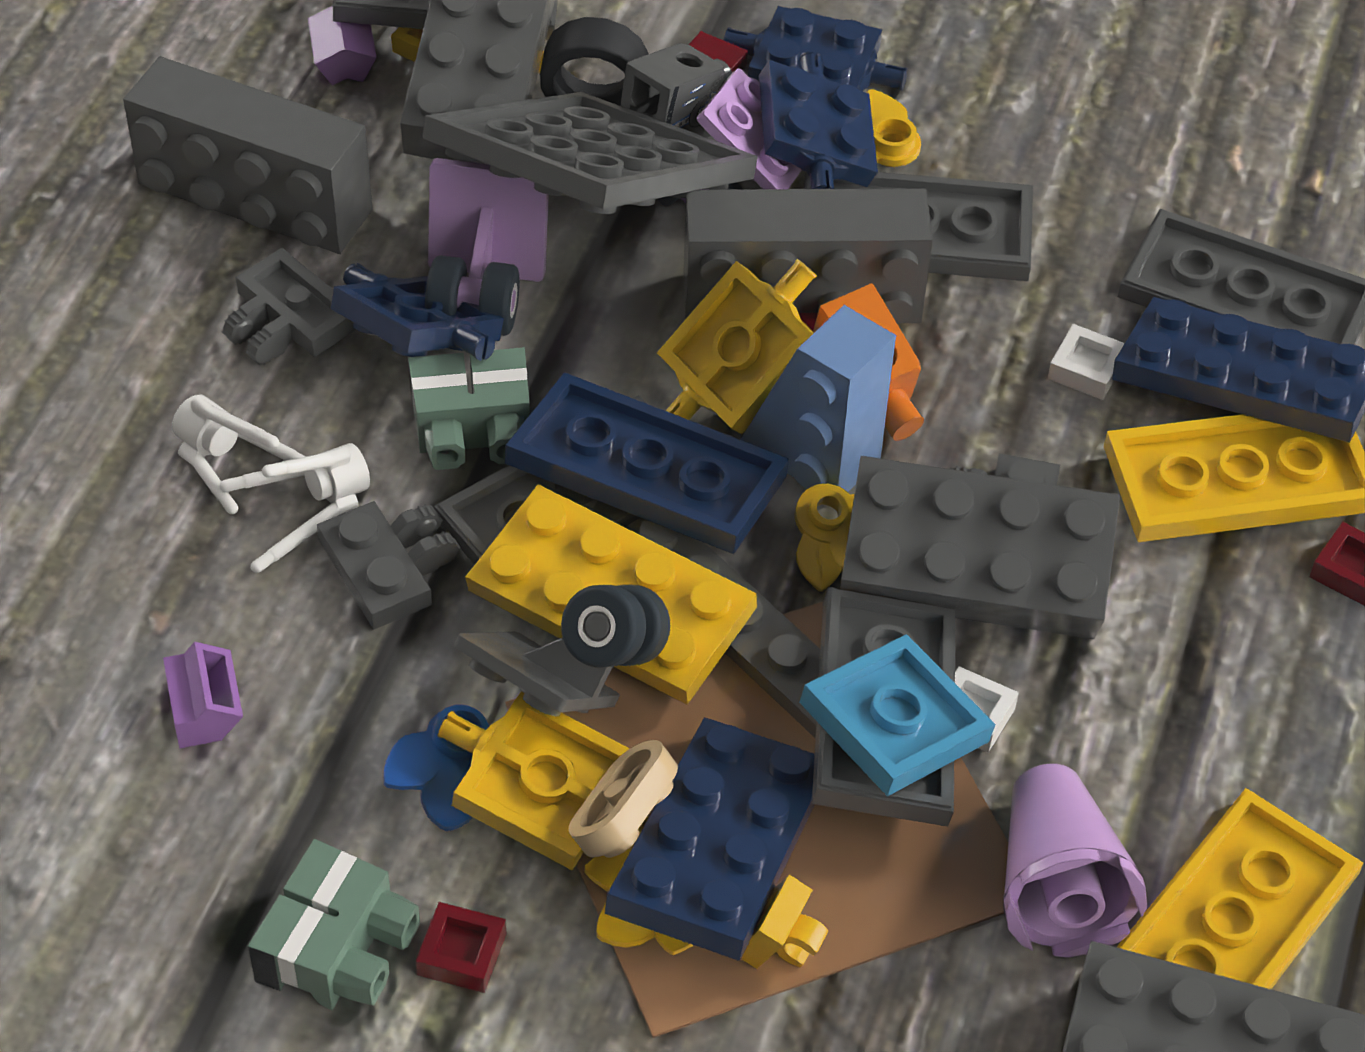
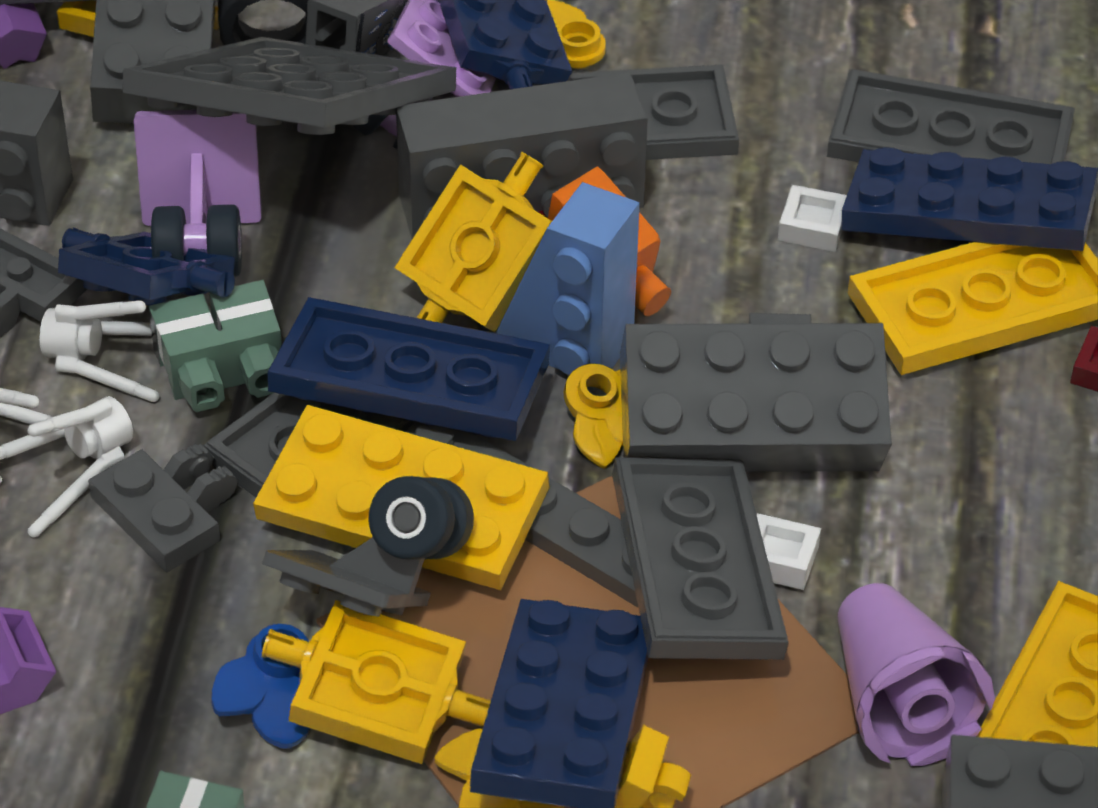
camera: 10 degrees left, 5 degrees down
tan plate [568,740,678,858] -> none
dark azure plate [799,634,996,796] -> none
none -> white plant [39,300,160,402]

